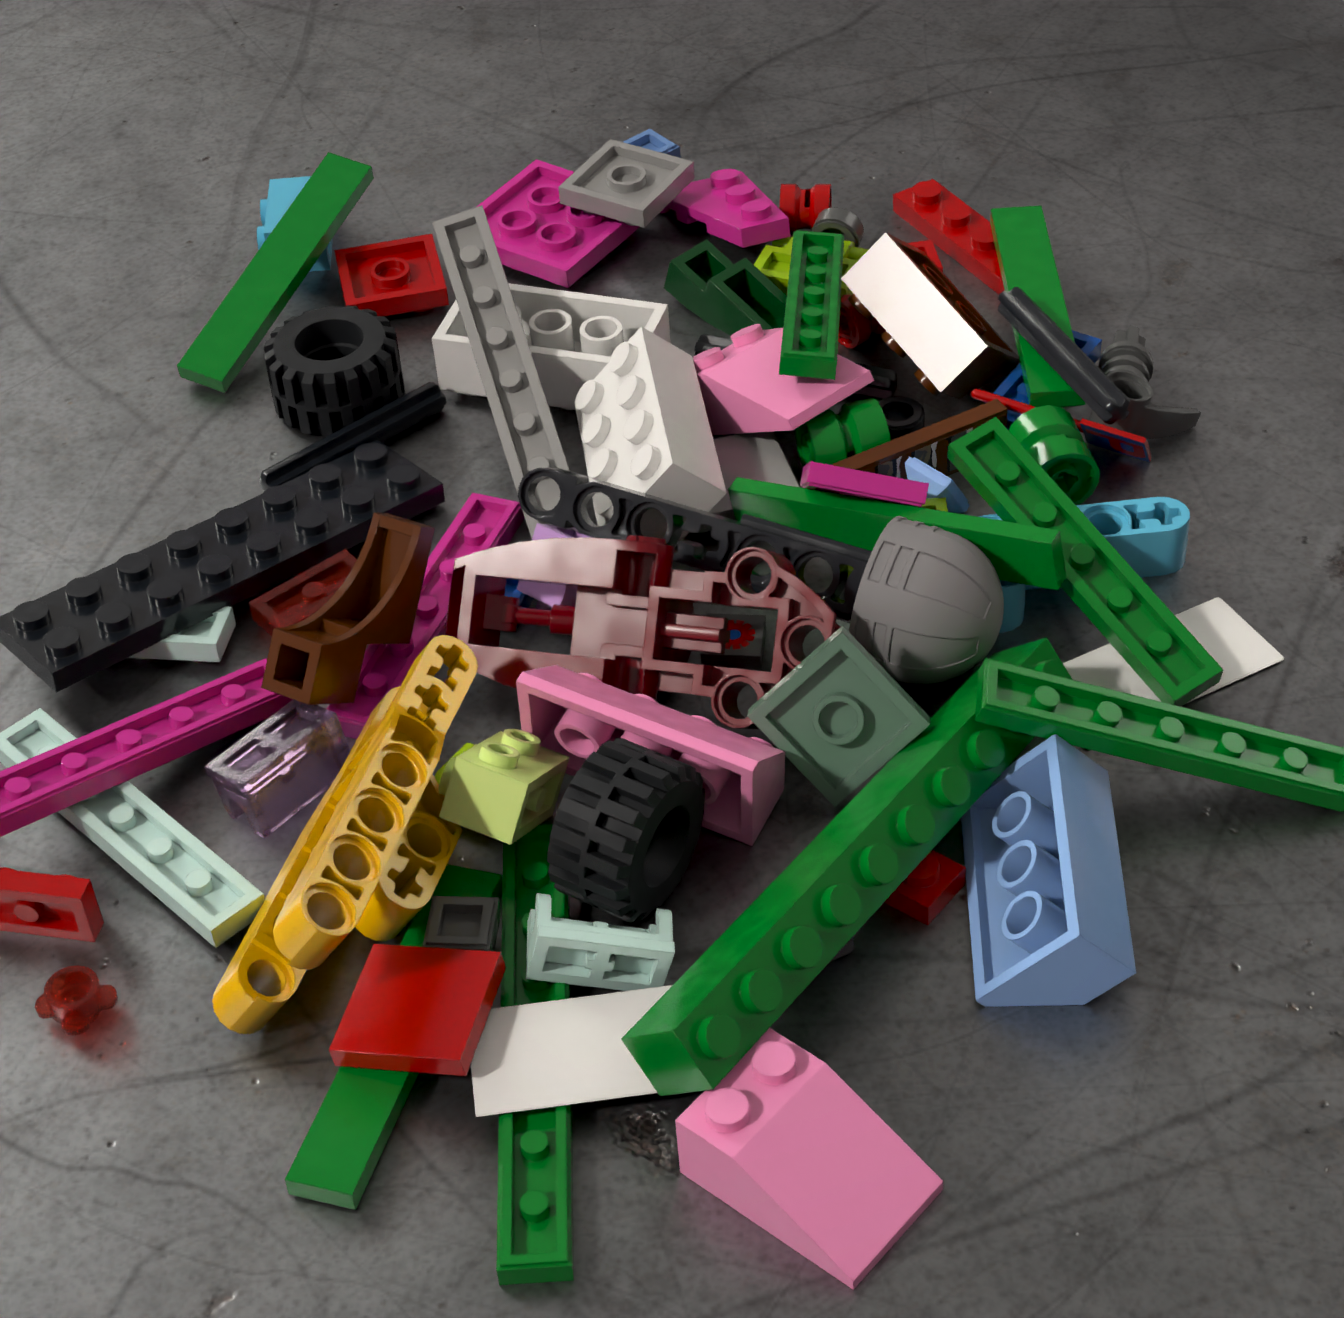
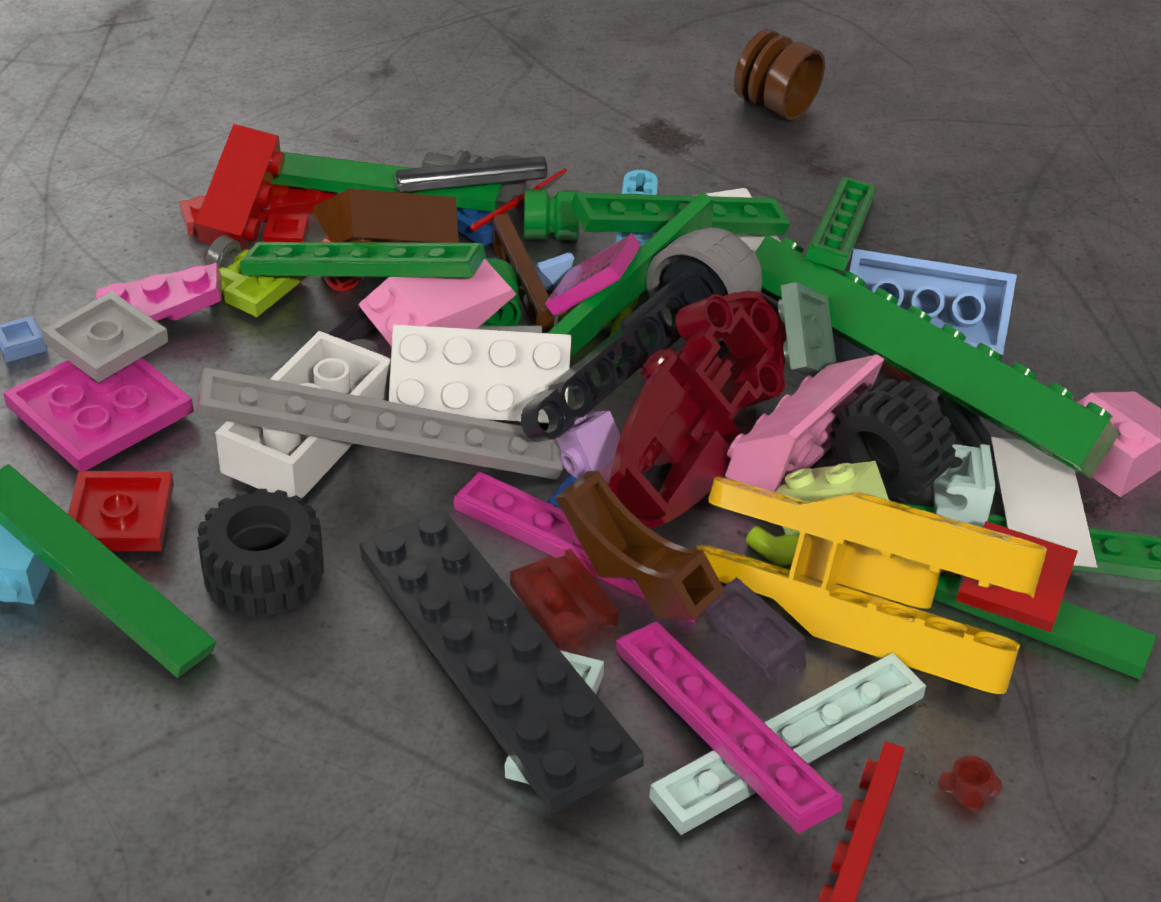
camera: 85 degrees left, 0 degrees up
black axle [259,382,447,491] -> none
dark green slope [664,239,787,336] -> none
red wheel [779,184,832,234] -> none
none -> red brick [195,123,285,250]

